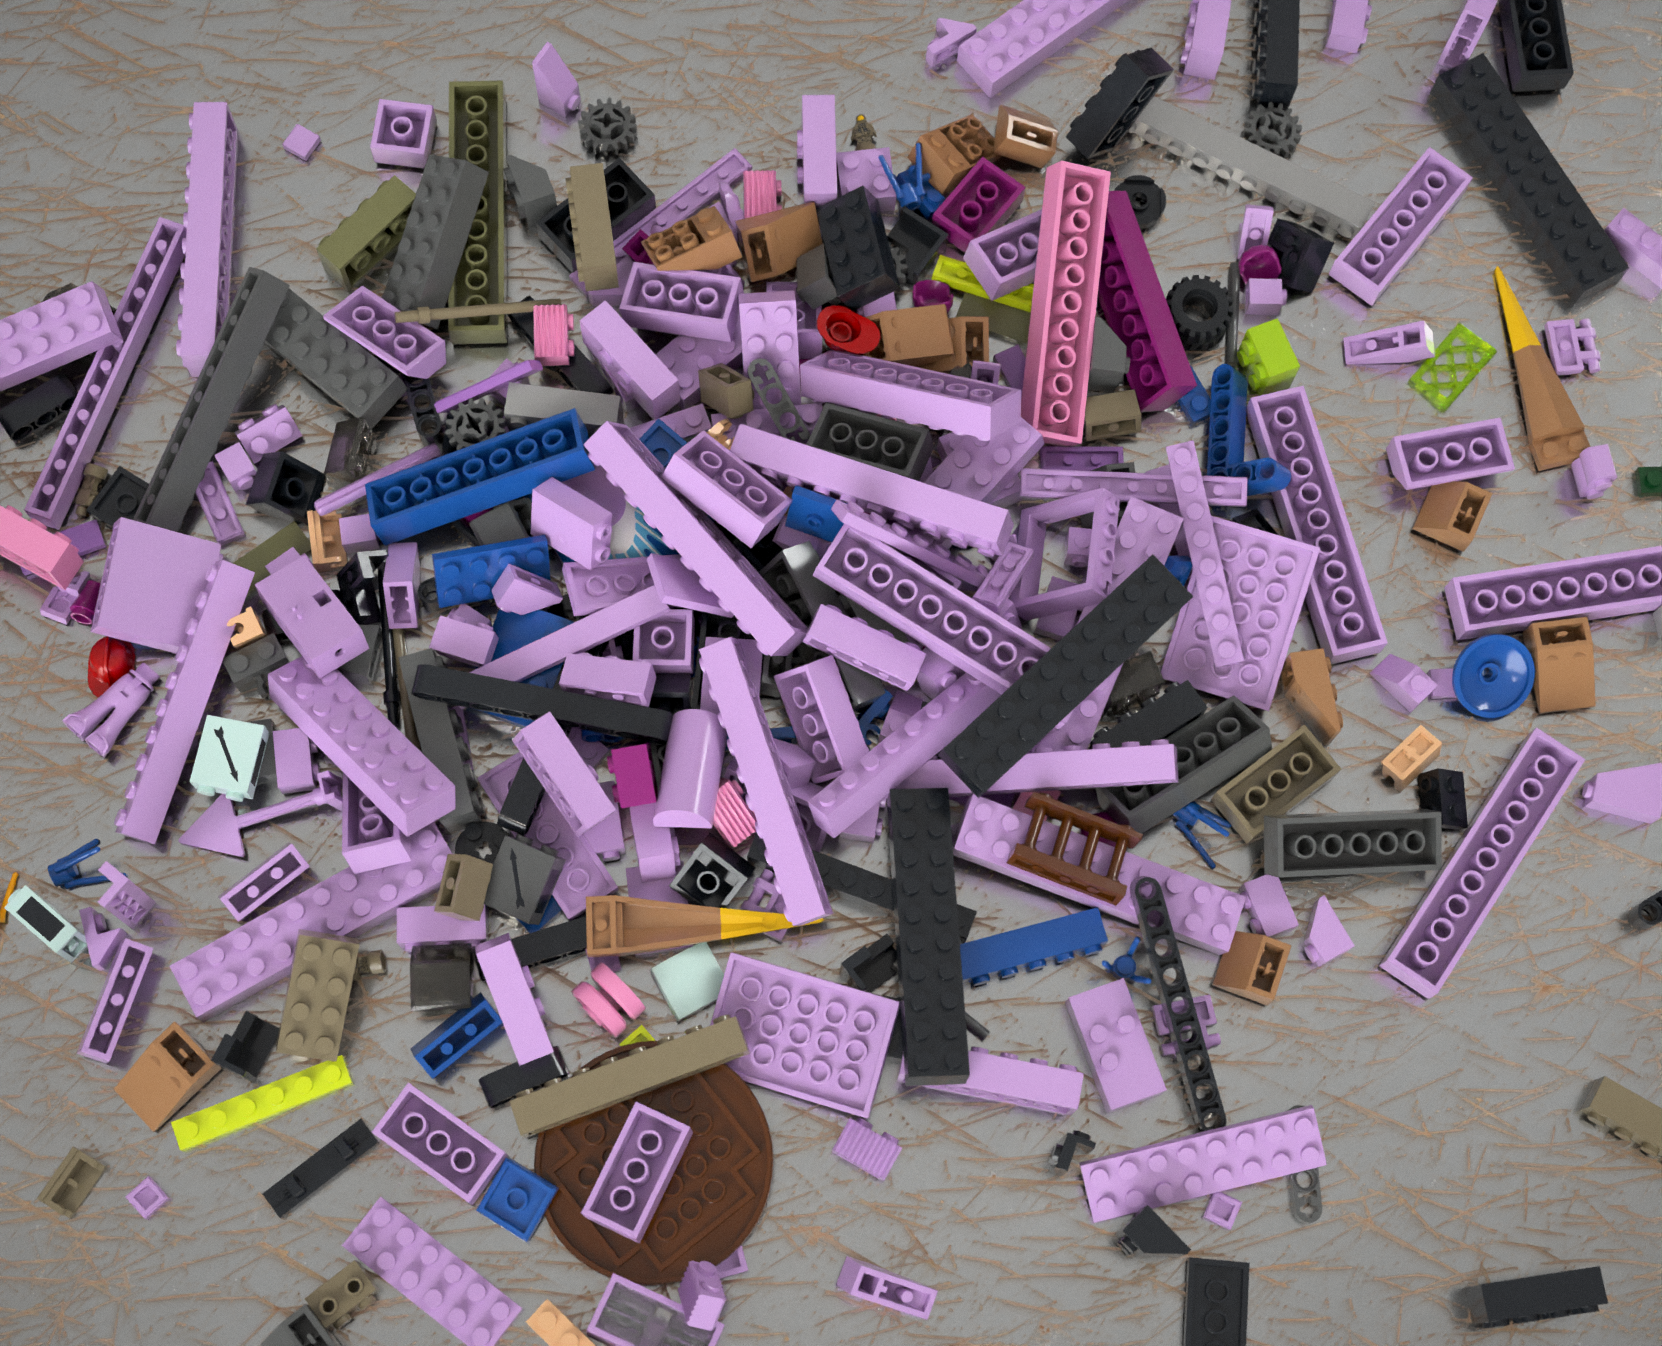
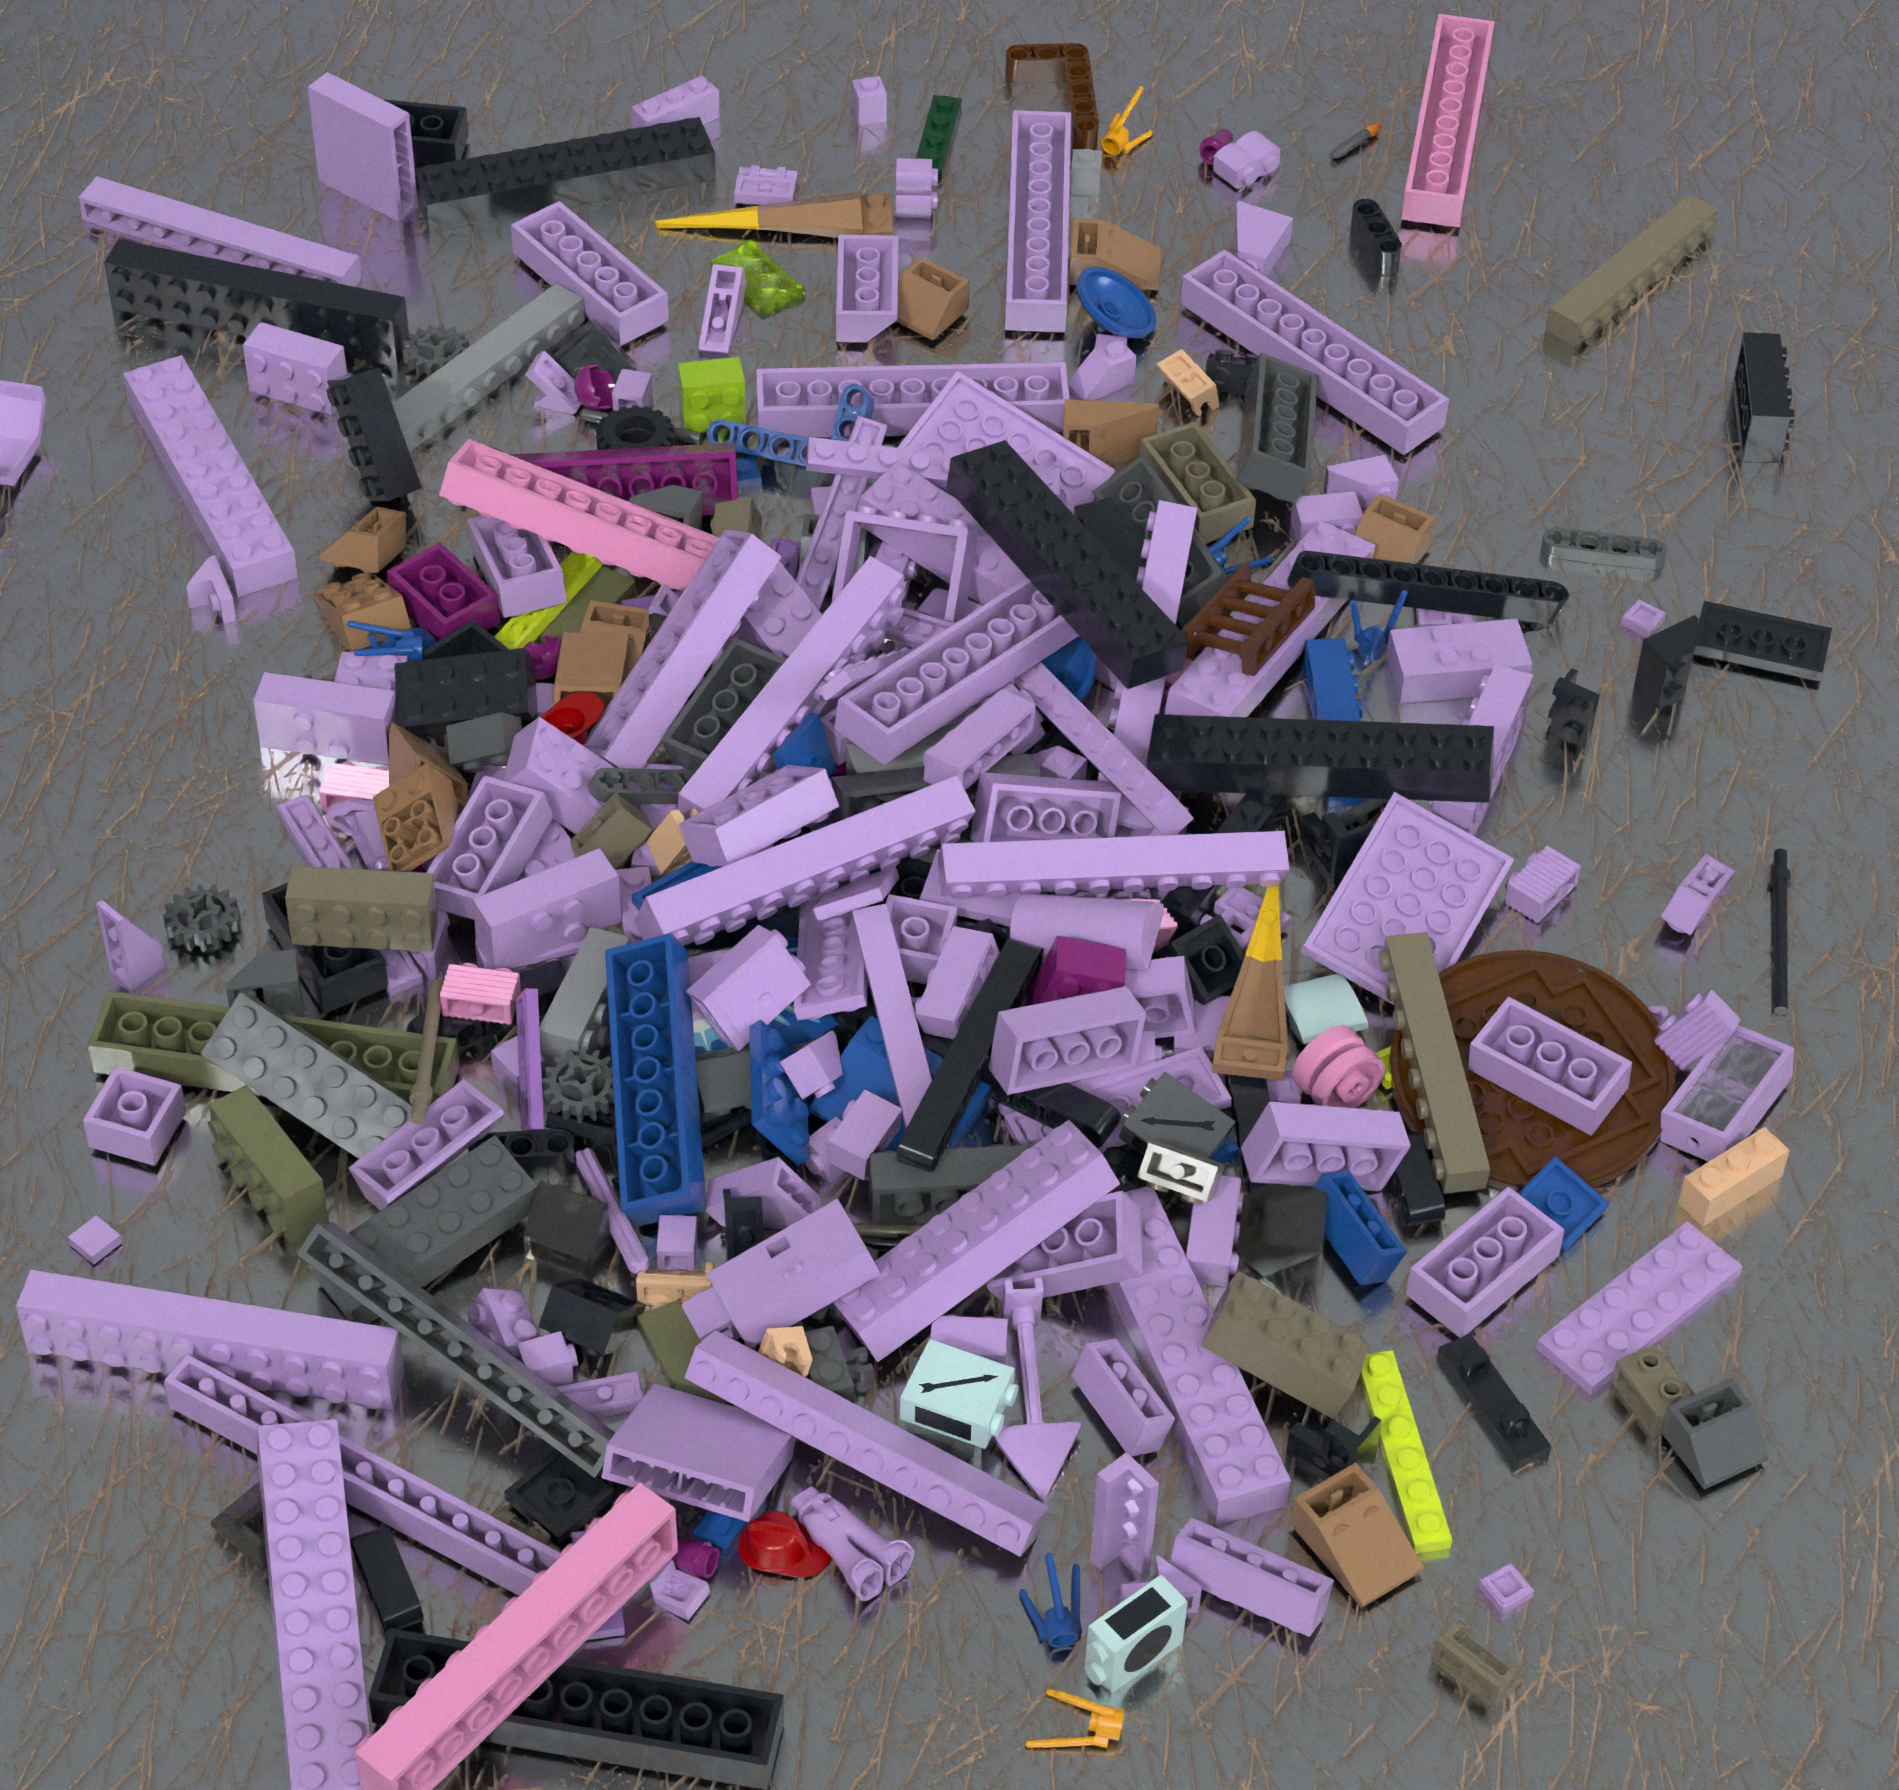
camera: 75 degrees left, 25 degrees down
lavender plate [1079,1105,1327,1223] -> none

